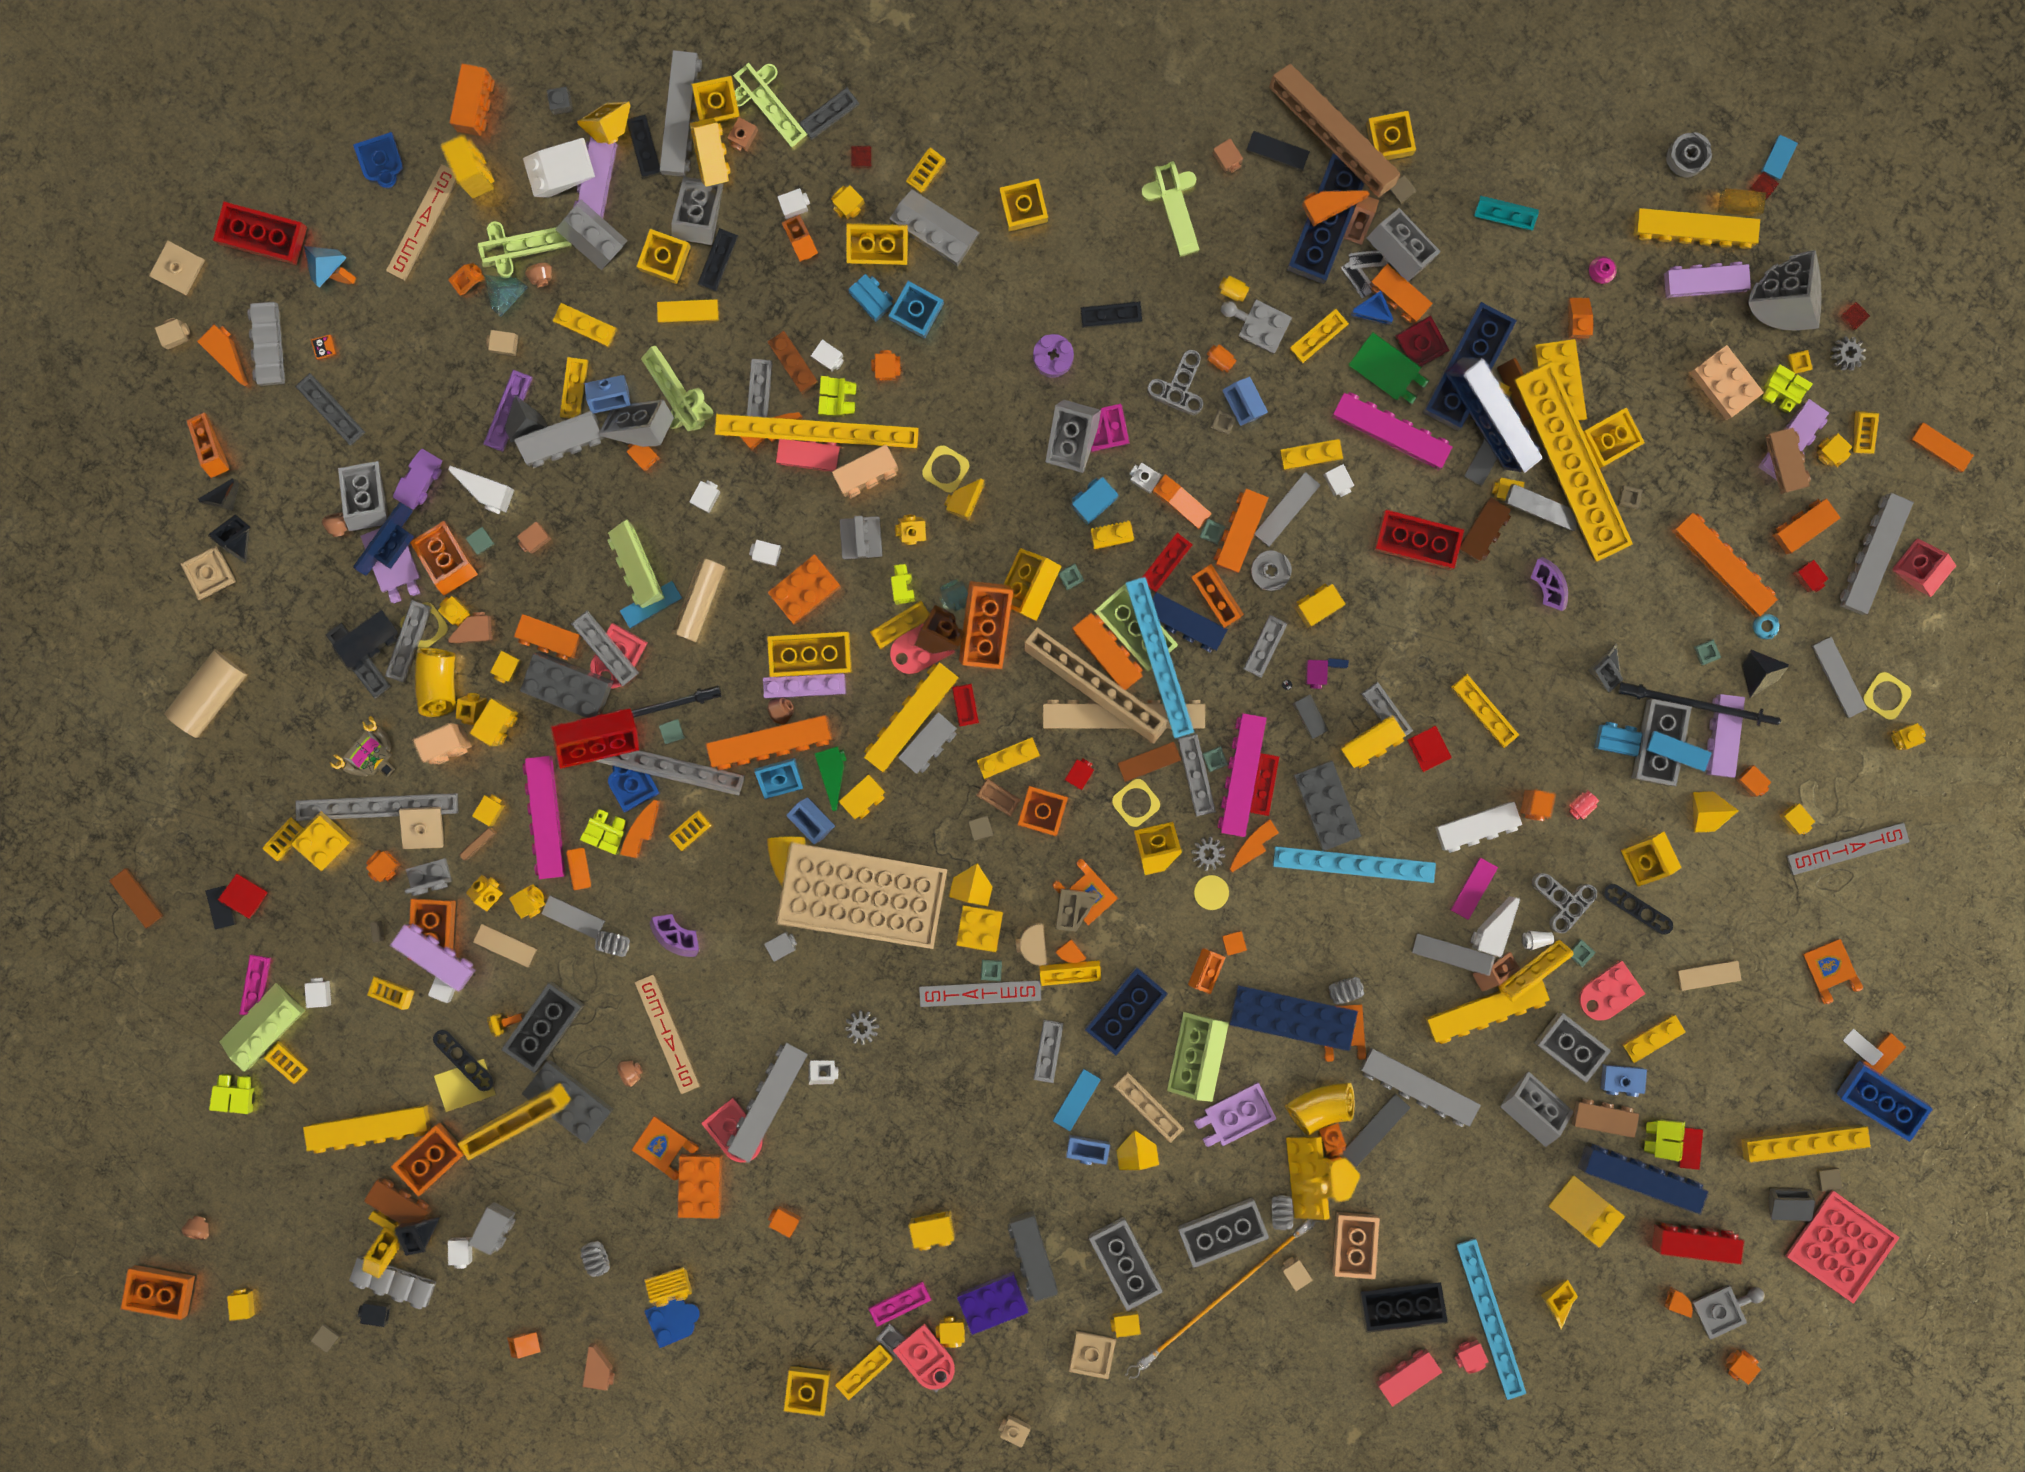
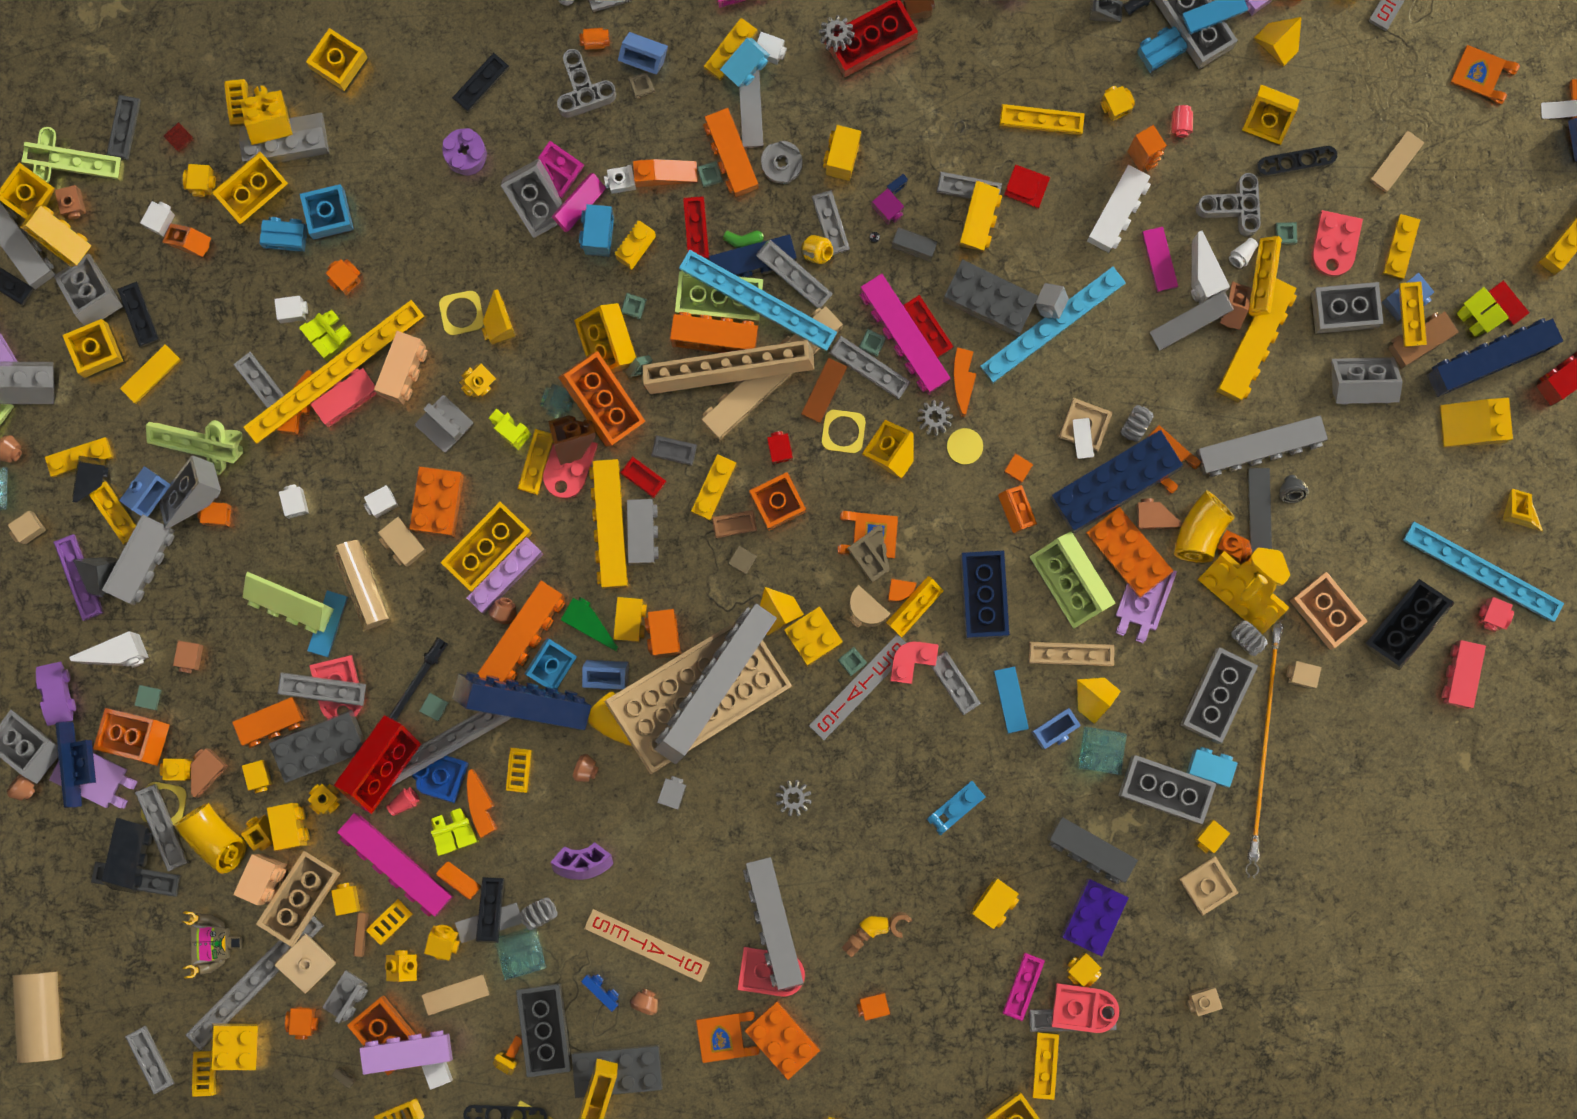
camera: 40 degrees left, 5 degrees down
dark orange brick [767,331,819,395] -> none
white brick [808,1061,838,1085] -> none
orange brick [1192,564,1244,628] -> none
none -> black slope [72,456,109,503]
none -> light grey tile [125,1026,175,1094]
none -> yellow brick [240,85,293,145]
none -> tan brick [256,851,341,947]
none -> yellow brick [308,784,342,814]
none -> yellow slope [366,899,413,945]
none -> tan brick [378,517,427,567]
none -> coral cone [386,787,420,816]
none -> dark blue brick [452,672,591,730]
none -> black tile [476,877,505,943]
none -> clear light blue slope [495,929,547,981]
none -> dark pink tile [551,173,606,232]
none -> nougat cone [573,754,599,782]
none -> blue plate [581,974,619,1012]
none -> sand green tile [625,355,653,377]
none -> orange brick [644,609,681,659]
none -> flat silver tile [651,435,697,466]
none -> light grey brick [654,604,777,764]
none -> medium azure brick [720,38,770,87]
none -> bright green arm [723,230,764,248]
none -> light grey tile [756,239,833,308]
none -> yellow head [801,235,833,264]
none -> light grey gear [819,15,854,52]
none -> medium nougat piece [842,912,912,958]
none -> coral plate [890,641,939,684]
none -> dark azure plate [927,781,986,835]
none -> light grey brick [1035,283,1069,319]
none -> tan plate [1058,398,1113,452]
none -> white sticker [1073,418,1094,459]
none -> clear light blue slope [1078,727,1127,776]
none -> orange plate [1086,507,1173,598]
none -> yellow brick [1101,86,1135,121]
none -> nougat slope [1136,498,1182,530]
none -> medium azure brick [1186,747,1238,788]
none -> dark grey brick [1279,475,1309,503]
none -> yellow plate [1398,281,1427,347]

